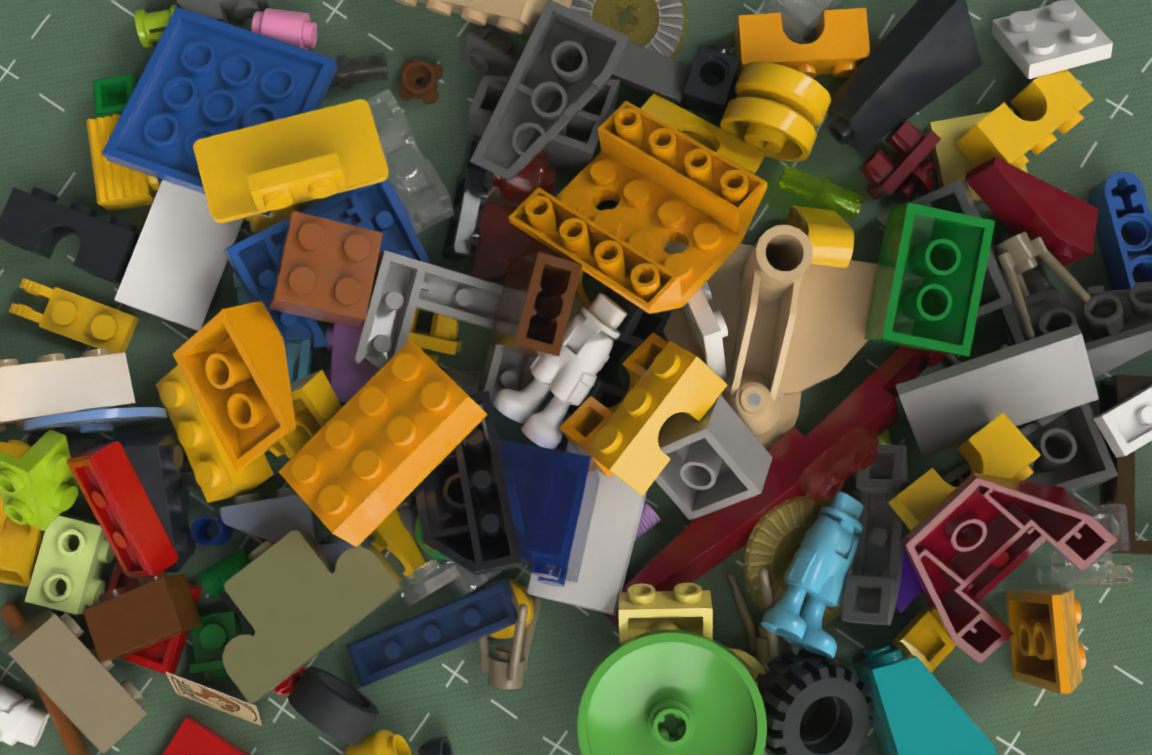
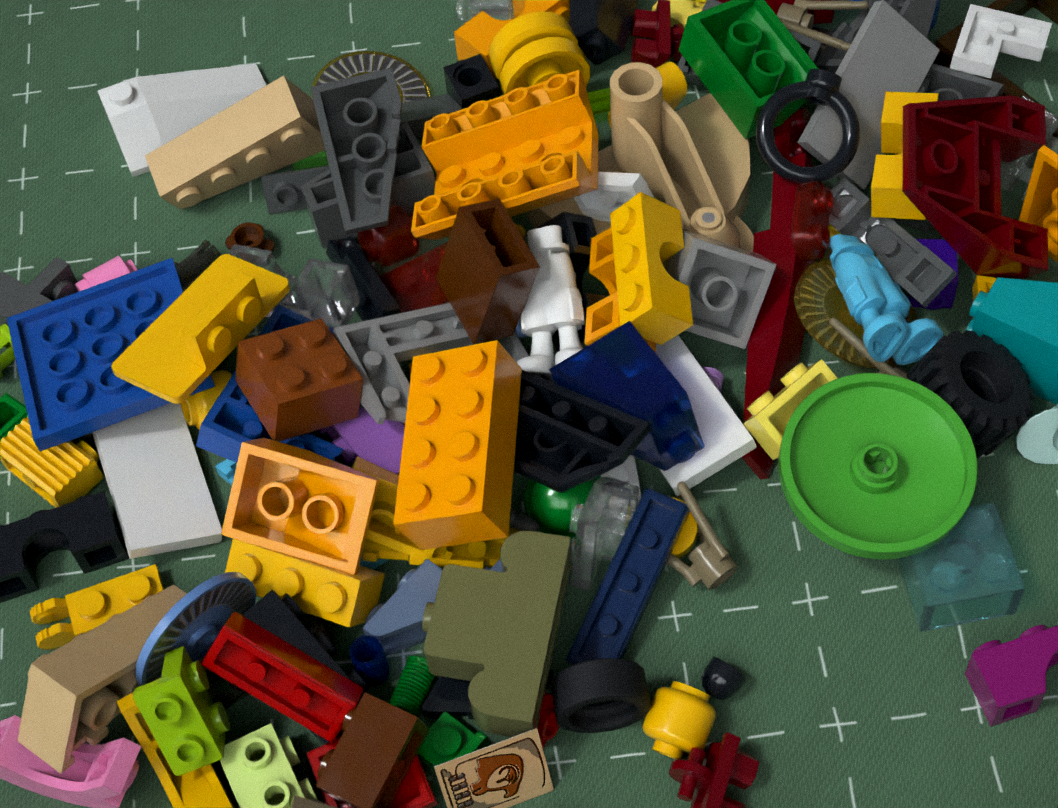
camera: 35 degrees left, 25 degrees down
none -> black piece [756,69,860,184]

